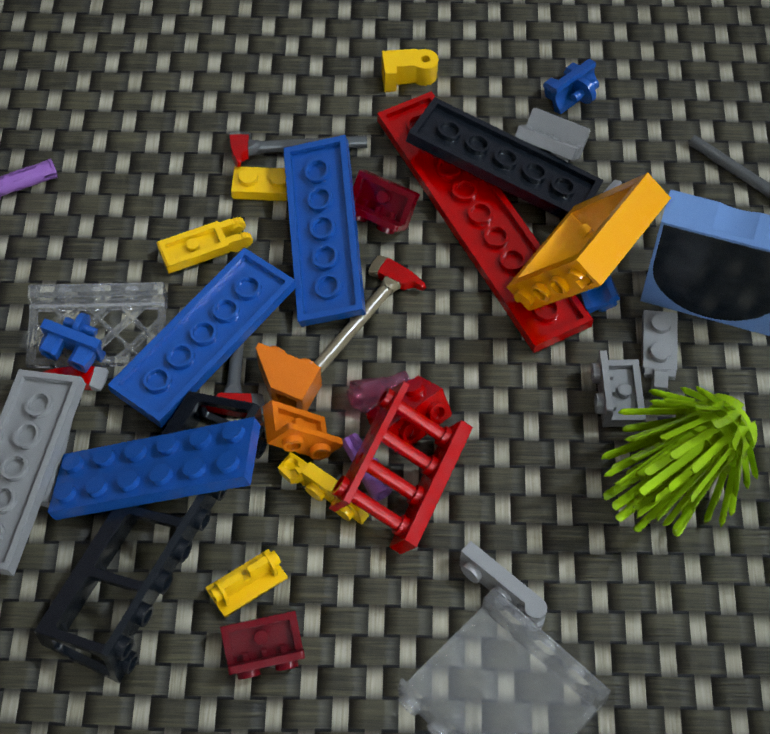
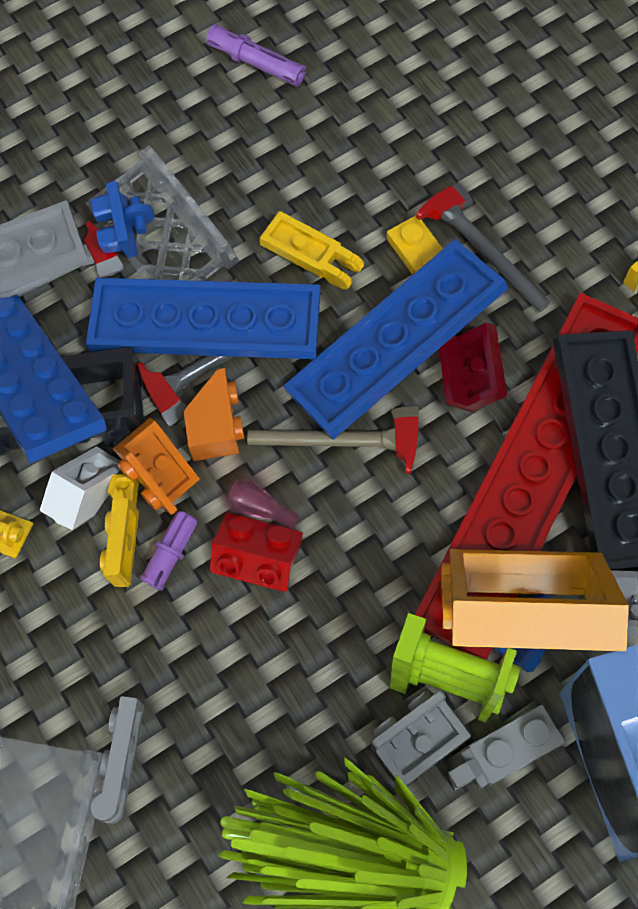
camera: 60 degrees right, 10 degrees up
red fence [329,381,473,554] -> none
none -> white slope [40,446,124,530]
none -> lime fence [390,613,521,723]

